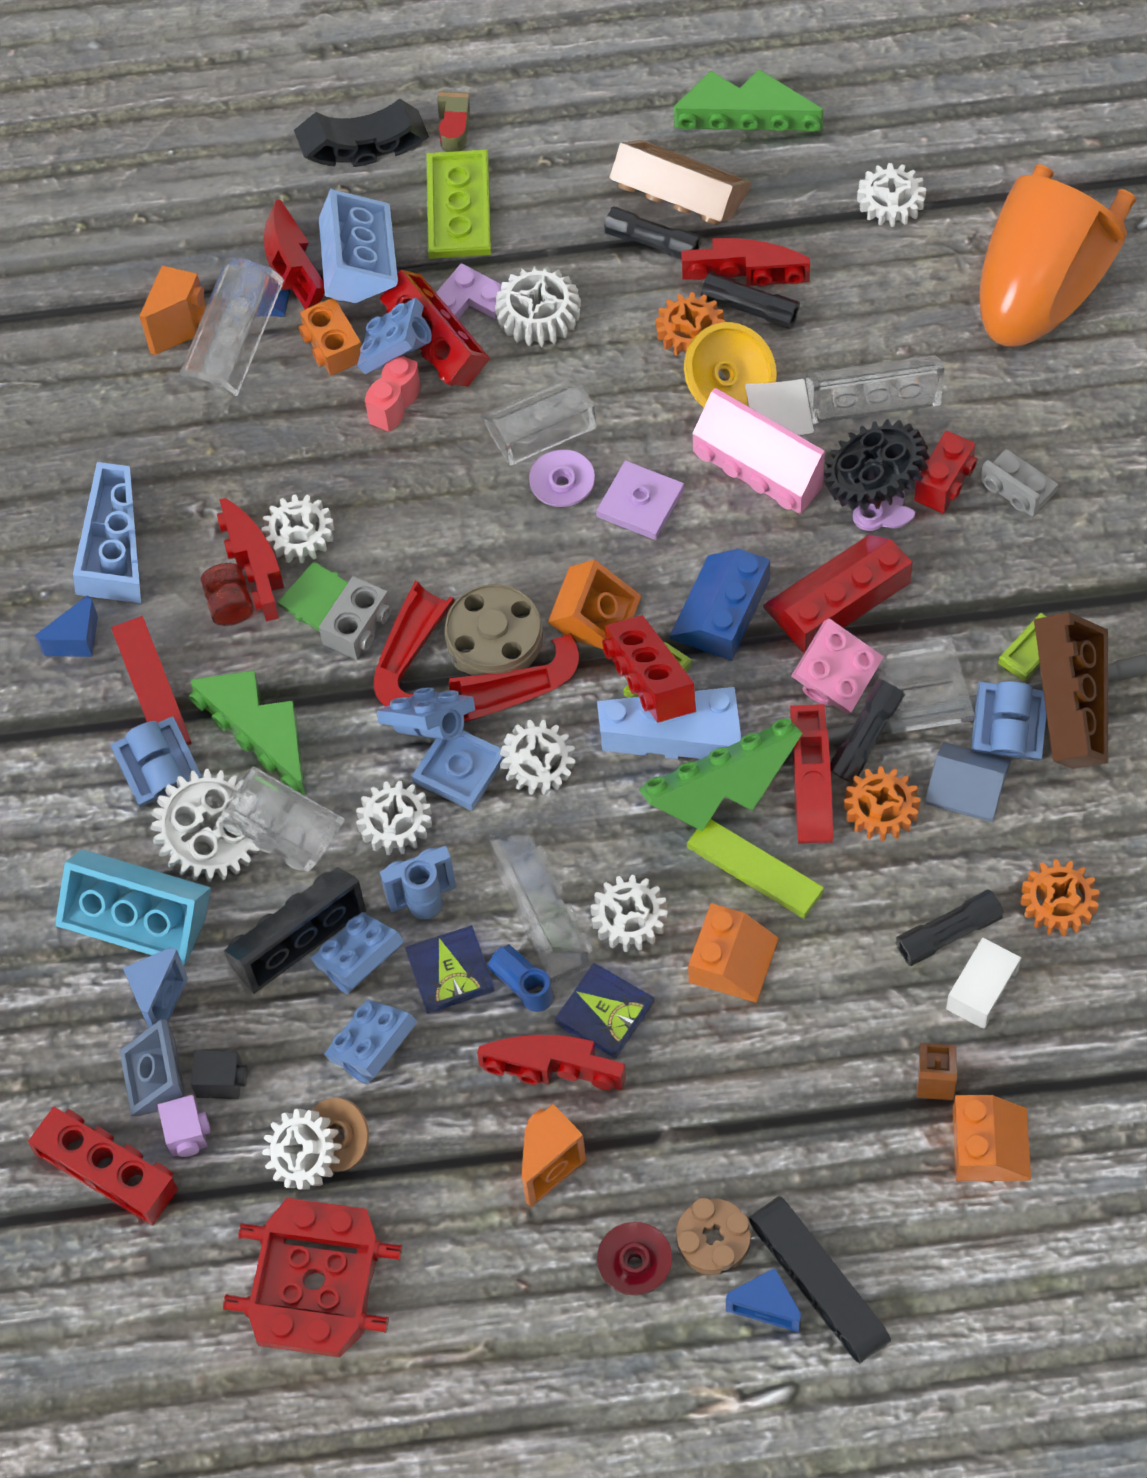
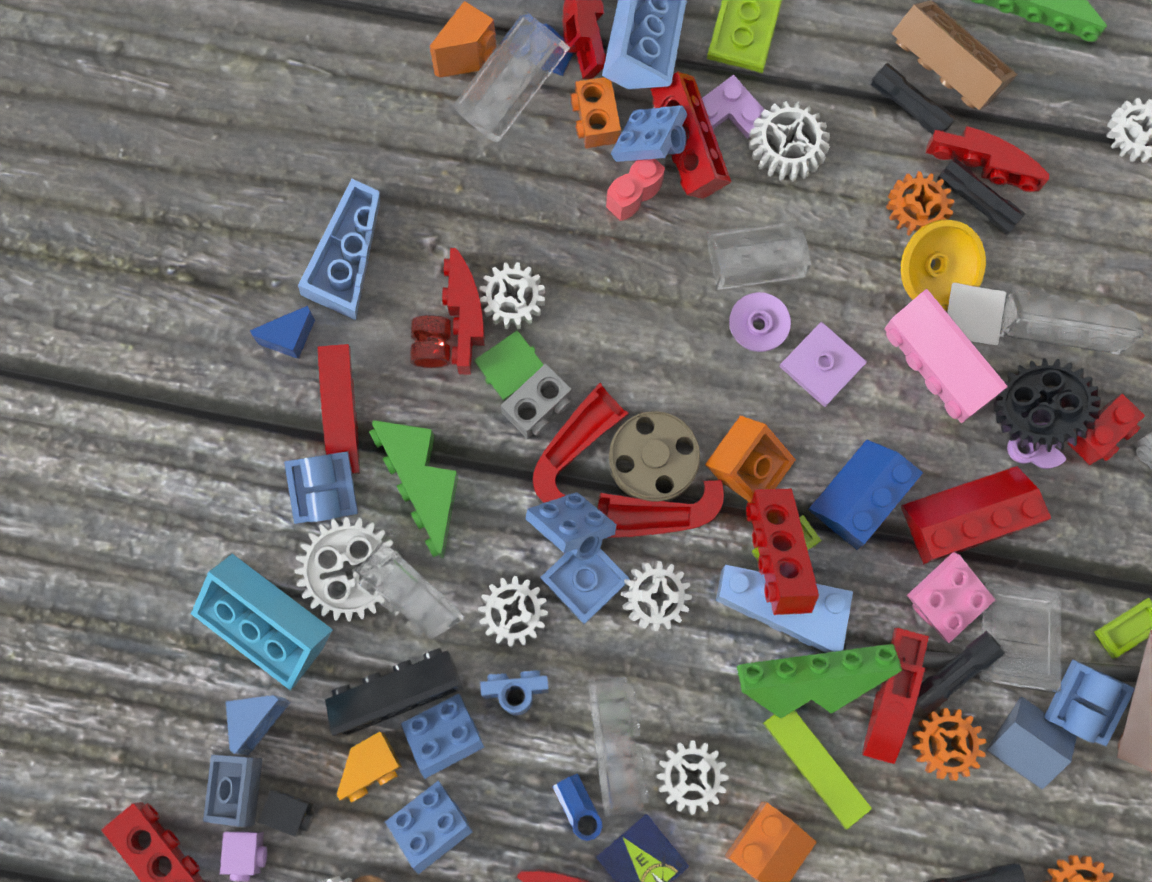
camera: 10 degrees right, 15 degrees up
clear blue tile [405,925,495,1014] -> none
none -> light orange slope [337,731,402,803]

